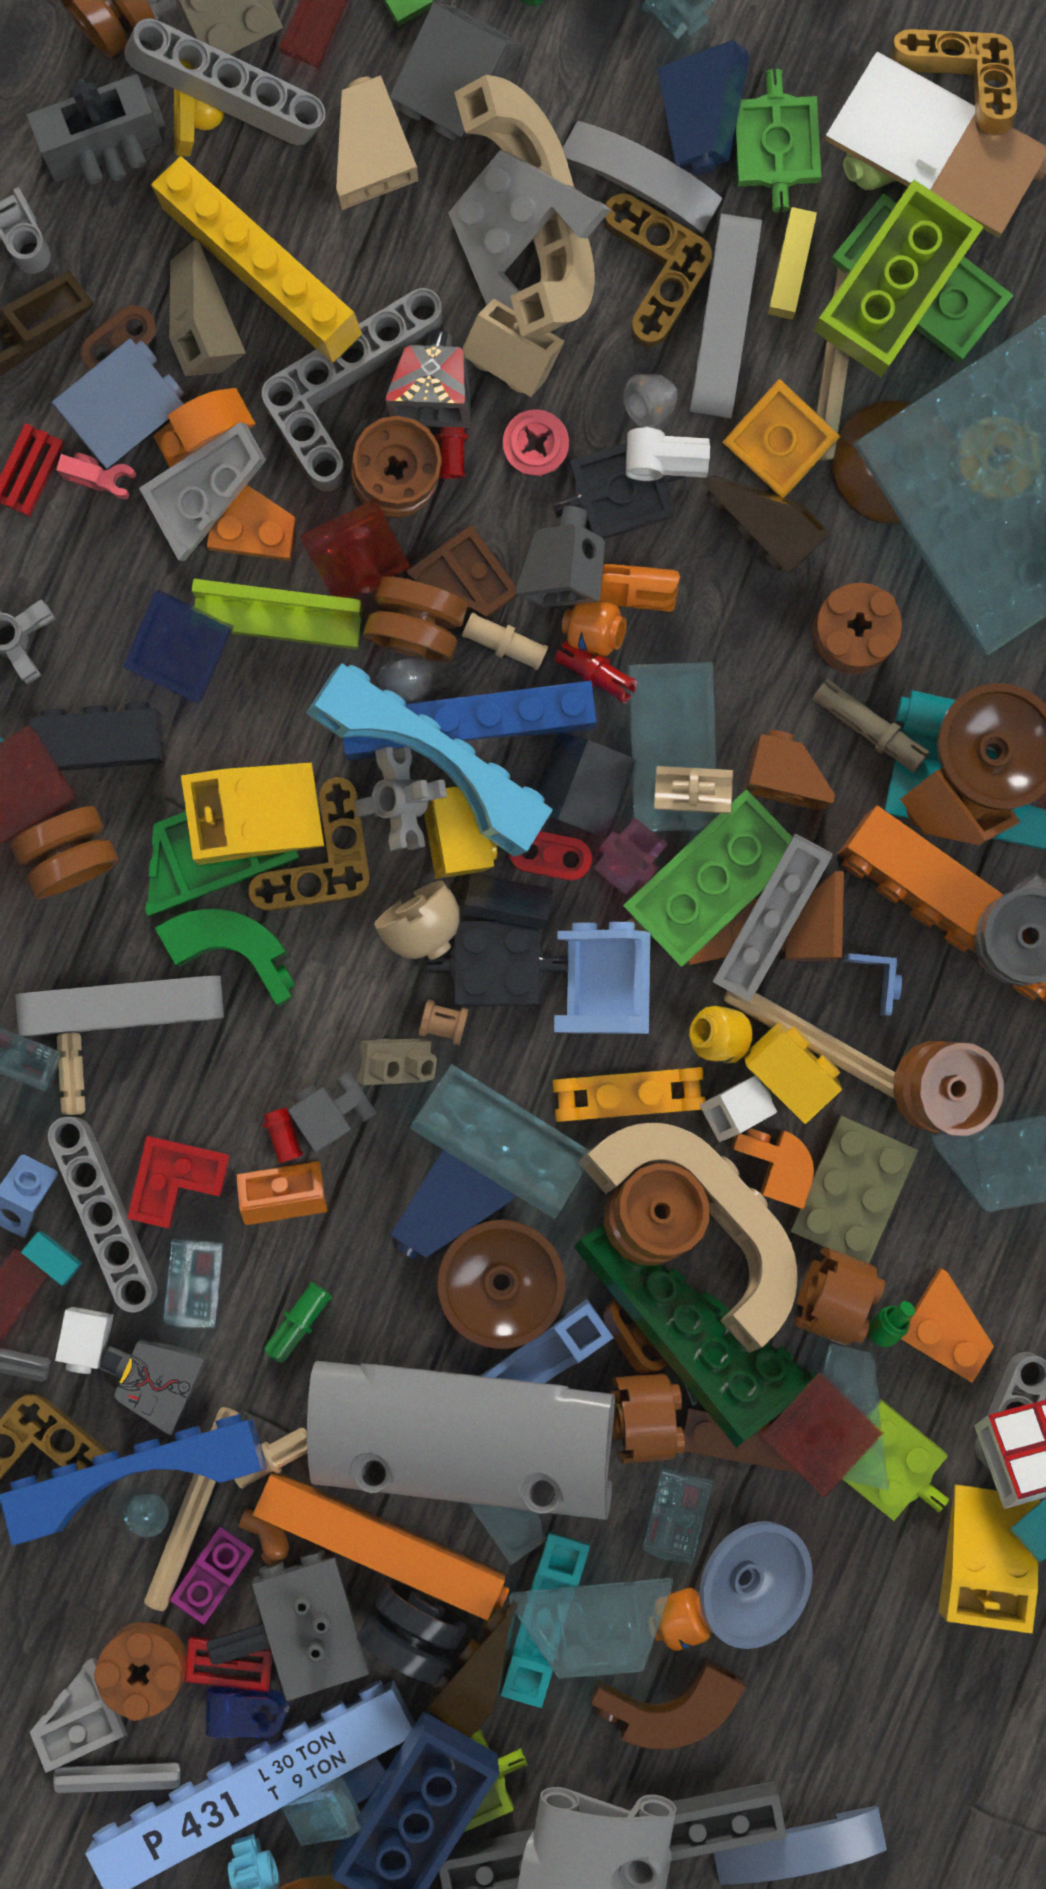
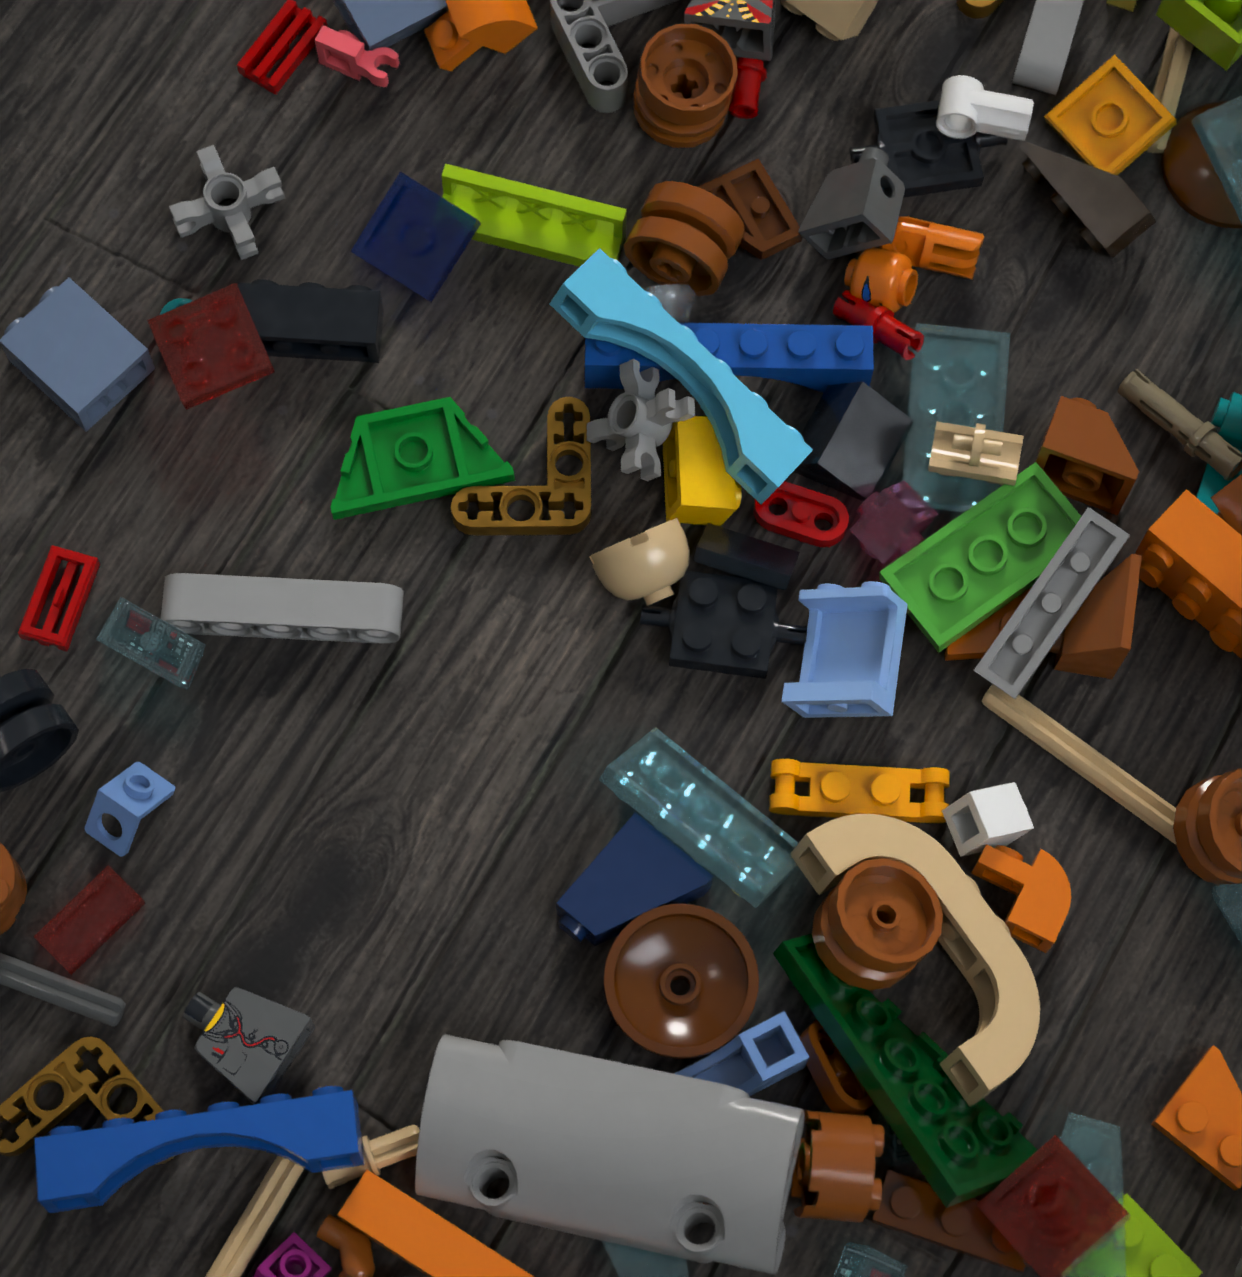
camera: 10 degrees right, 15 degrees down
dark orange wheel [10,806,120,899] -> none
teal piece [21,1230,83,1286] -> none
light grey beam [48,1116,158,1313] -> none
white brick [55,1307,114,1374] -> none
tan axle [57,1032,85,1115] -> none
clear light blue tile [123,1493,169,1537] -> none
red plate [127,1136,231,1228] -> none
light grey wing [139,422,266,561] -> none
green arch [155,909,296,1006] -> none
clear light blue slope [164,1239,223,1328] -> none
yellow slope [181,763,324,865] -> none
orange wing [207,485,296,561] -> none
orange slope [236,1161,327,1225] -> none
red pin [262,1107,303,1163] -> none
green axle [264,1281,332,1363] -> none
dark grey brick [288,1071,377,1153] -> none
clear red plate [300,499,410,598] -> none
dark tan hips [356,1038,437,1085] -> none
medium nougat bush [419,999,469,1046] -> none
tan pin [462,612,548,671] -> none
coral gear [503,410,569,477] -> none
clear cone [623,374,677,429] -> none
yellow head [689,1006,752,1063] -> none
yellow brick [744,1021,842,1124] -> none
olive plate [789,1116,918,1263] -> none
dark orange brick [794,1247,885,1346] -> none
dark orange brick [812,583,902,674] -> none
medium blue bracket [843,953,902,1016] -> none
green cylinder [868,1301,915,1347] -> none

